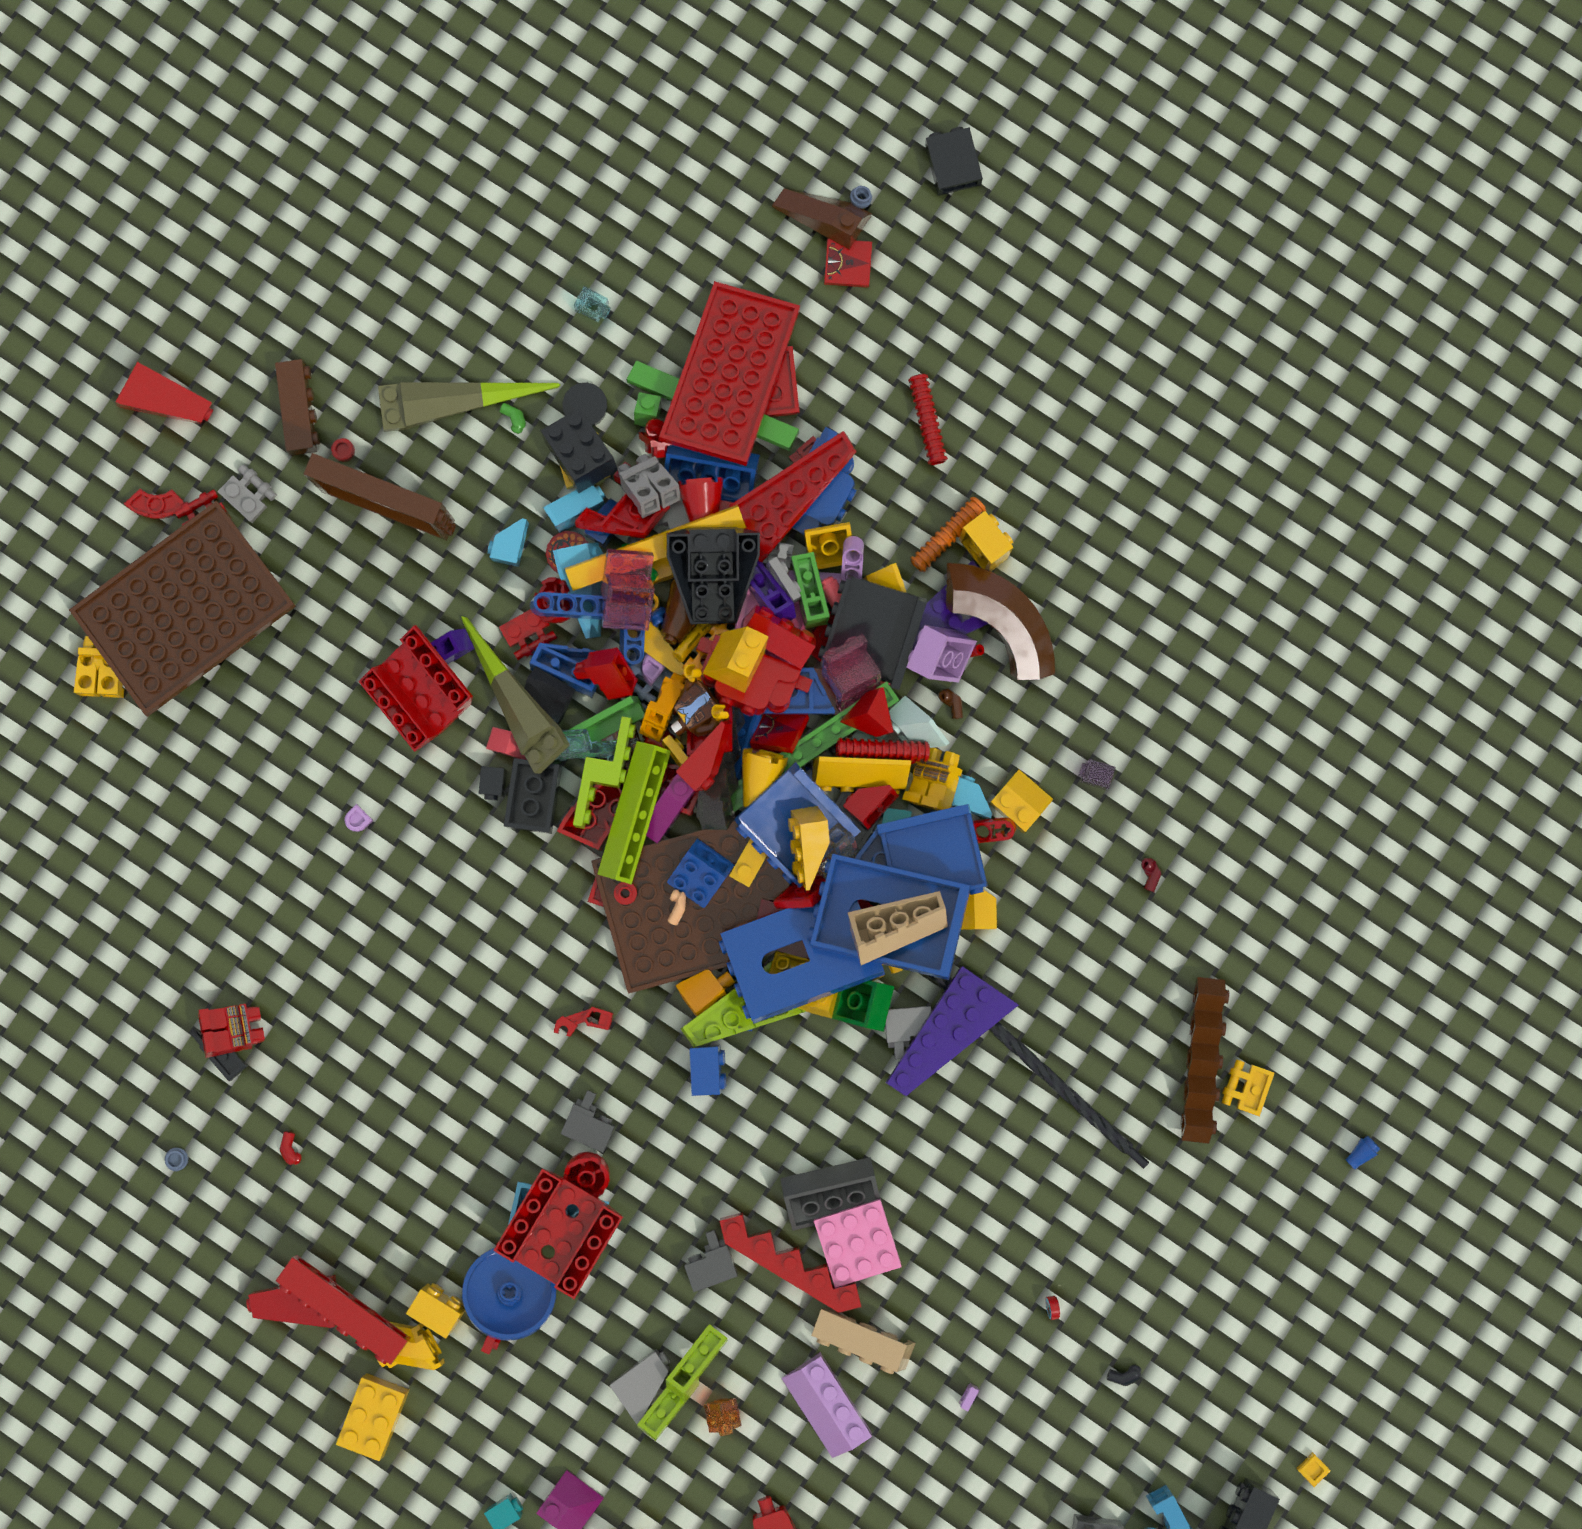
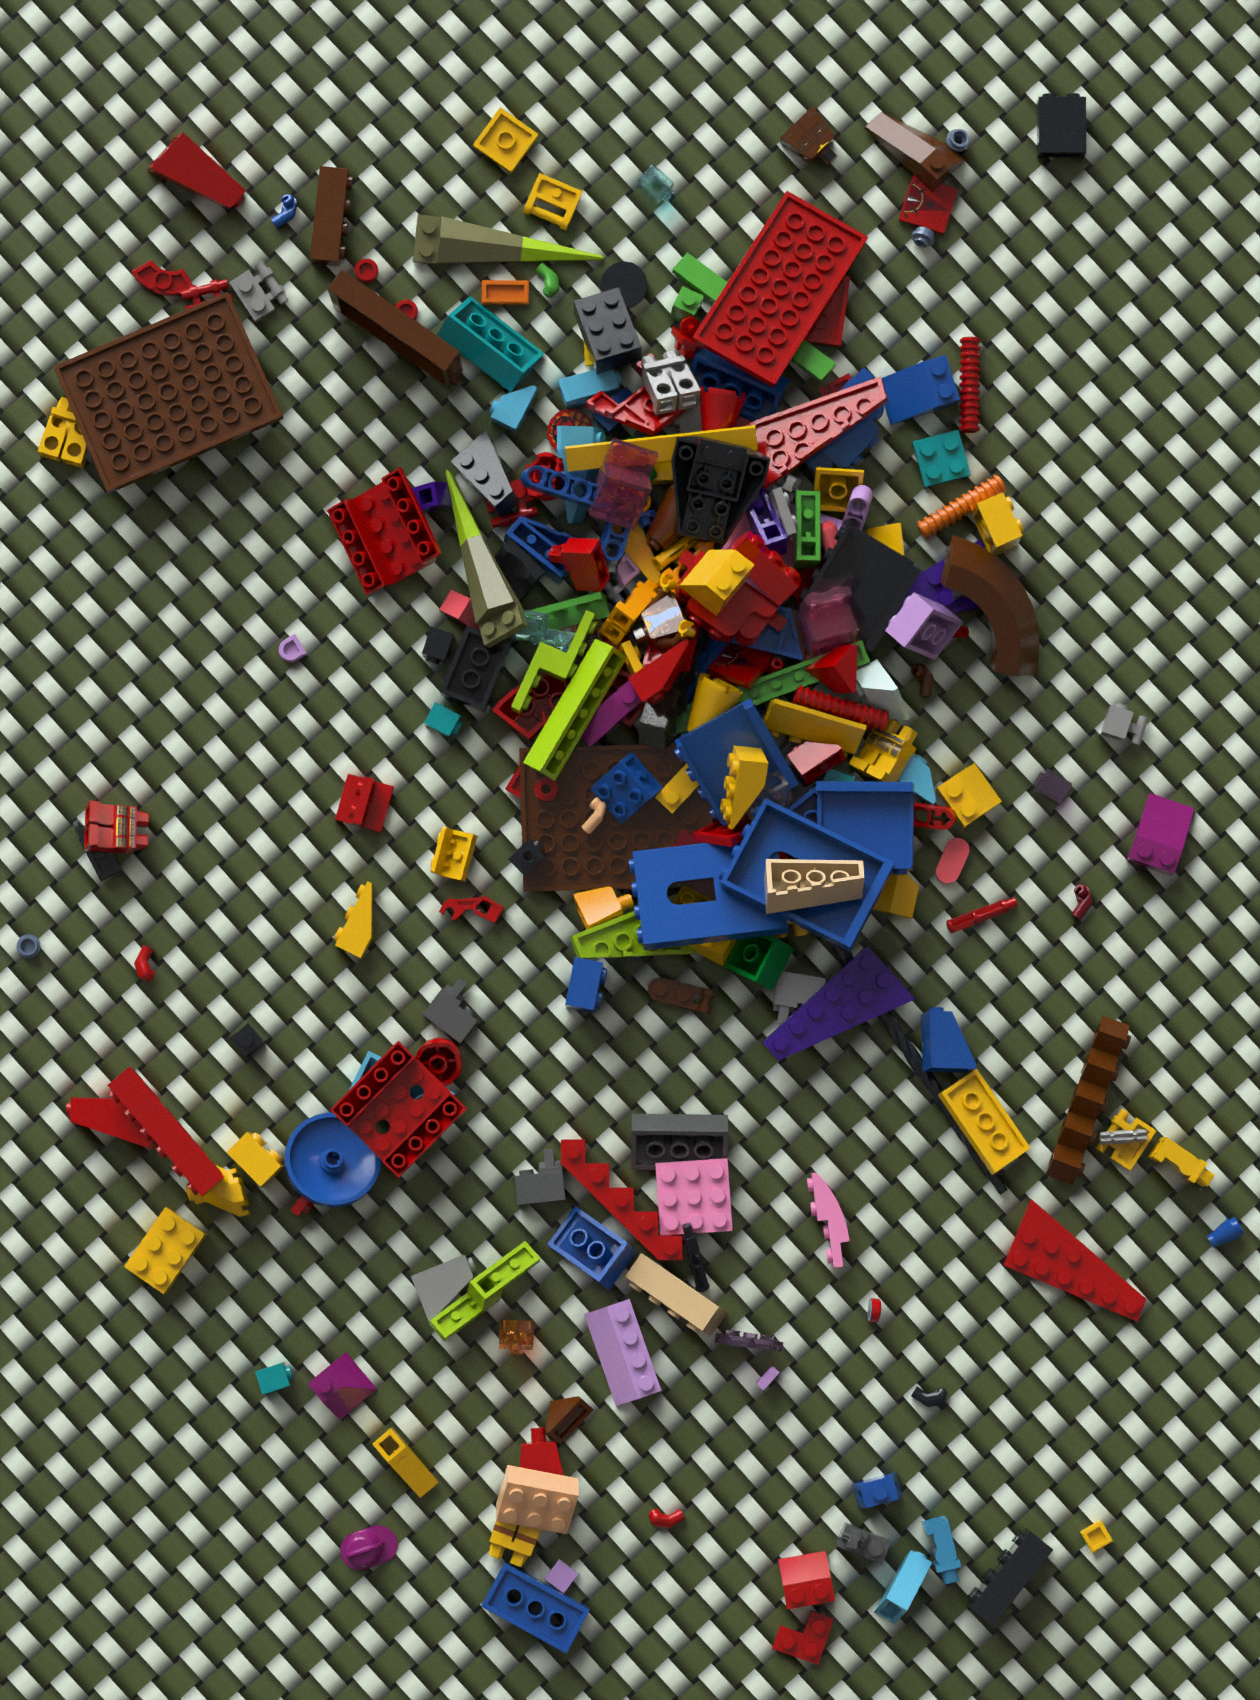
camera: 10 degrees right, 0 degrees up
none -> black brick [229,1023,265,1058]
none -> blue arm [271,194,297,229]
none -> yellow slope [334,881,373,959]
none -> red bracket [335,774,394,833]
none -> red tile [395,299,418,320]
none -> teal brick [424,702,463,739]
none -> yellow bracket [430,826,478,882]
none -> teal slope [437,296,545,392]
none -> wedge [451,430,520,518]
none -> yellow plate [473,107,539,174]
none -> orange tile [482,280,529,306]
none -> black brick [508,839,546,876]
none -> yellow plate [523,173,583,231]
none -> reddish brown slope [546,1396,594,1445]
none -> blue slope [547,1206,637,1290]
none -> reddish brown plate [648,978,716,1014]
none -> black piece [682,1223,710,1292]
none -> clear purple plate [715,1329,783,1352]
none -> red arm [766,658,786,675]
none -> reddish brown torso [780,106,838,166]
none -> bright pink slope [807,1173,850,1268]
none -> blue torso [852,1472,903,1508]
none -> blue slope [882,355,960,426]
none -> sand blue plate [911,227,935,248]
none -> teal plate [912,430,971,488]
none -> blue slope [921,1007,977,1073]
none -> coral tile [935,838,970,884]
none -> yellow plate [938,1069,1030,1175]
none -> red piece [946,897,1018,933]
none -> red wing [1003,1199,1146,1322]
none -> light grey axle [1099,1129,1147,1145]
none -> light grey brick [1100,703,1148,746]
none -> magenta slope [1126,793,1194,876]
none -> yellow hips [1147,1137,1215,1187]

